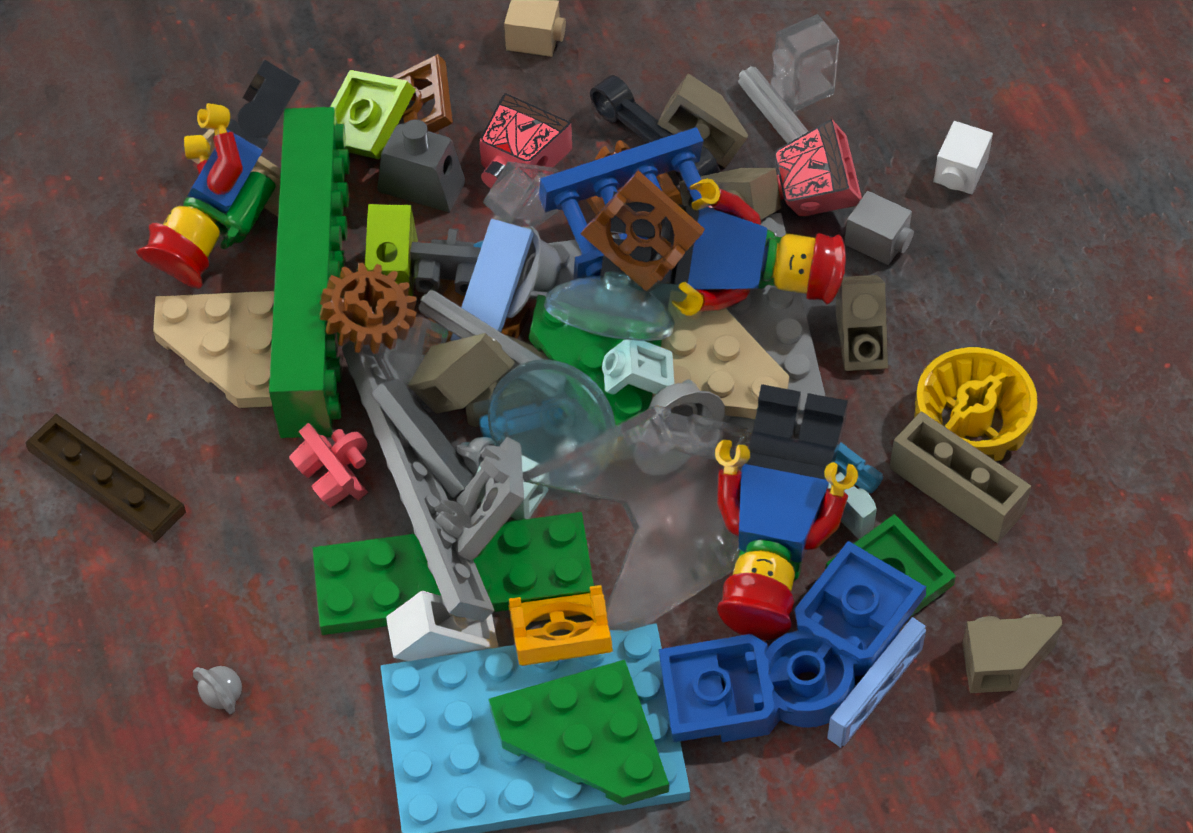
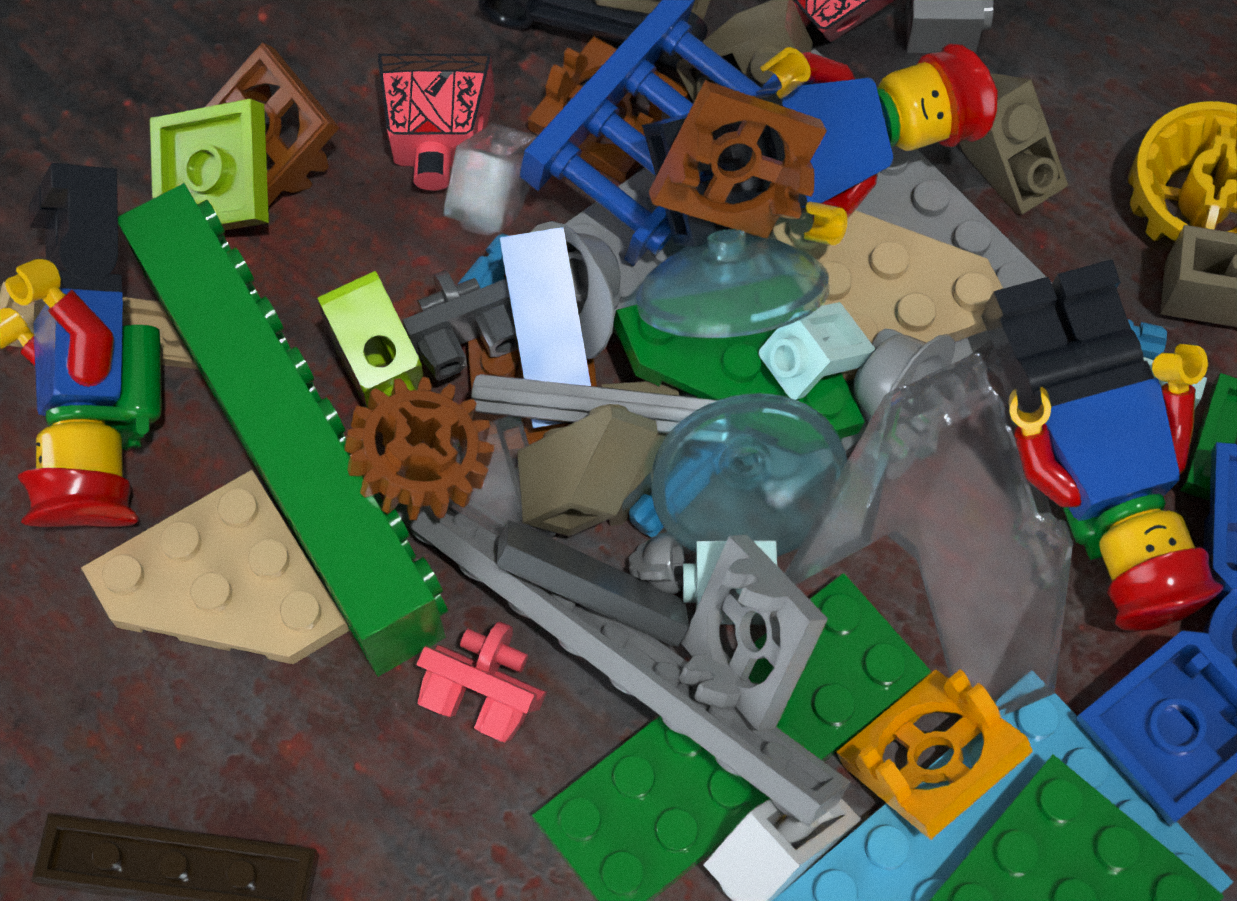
camera: 30 degrees left, 10 degrees up
dark grey torso [377,120,465,213] -> none

